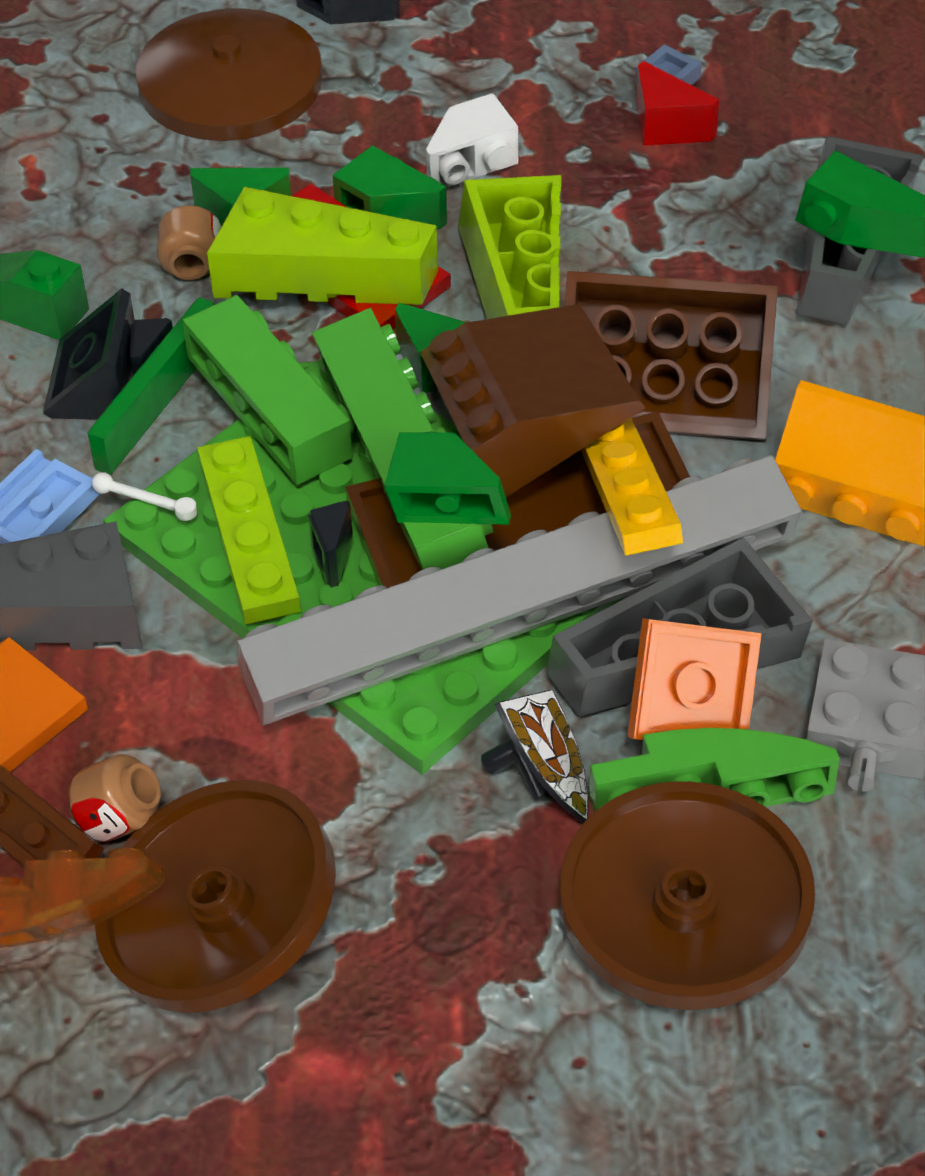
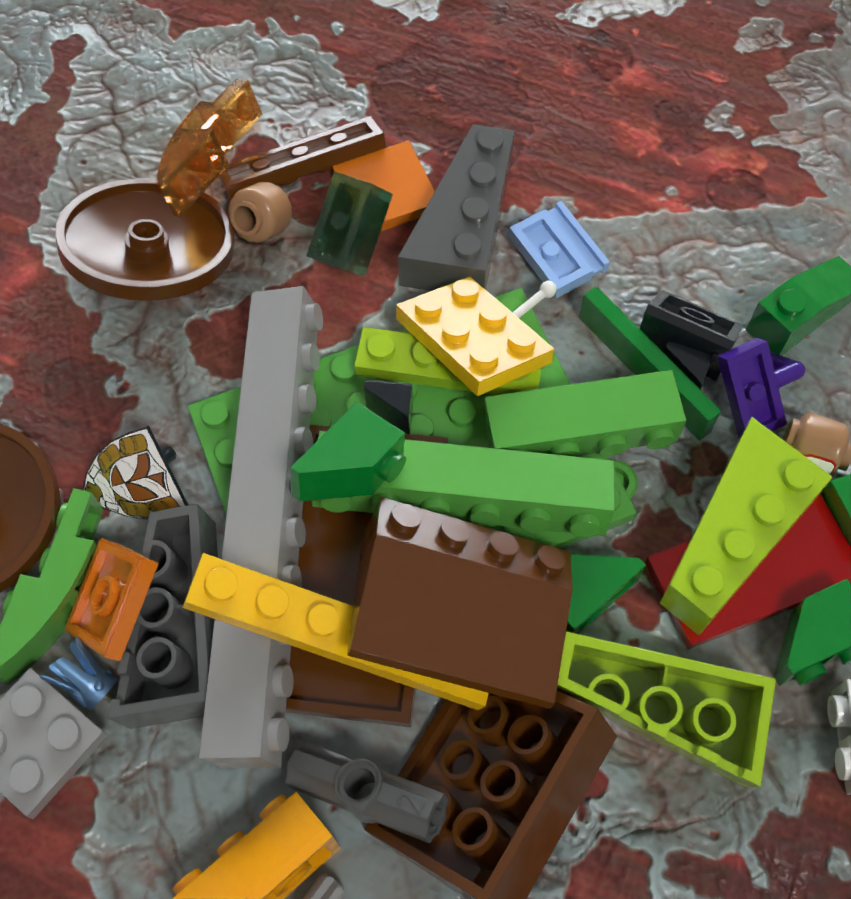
camera: 115 degrees right, 15 degrees up
none -> flat silver piece [39,637,118,710]
none -> dark grey piece [285,742,448,844]
none -> clear green brick [306,171,393,276]
none -> yellow plate [396,276,554,396]
none -> dark purple plate [717,338,805,439]

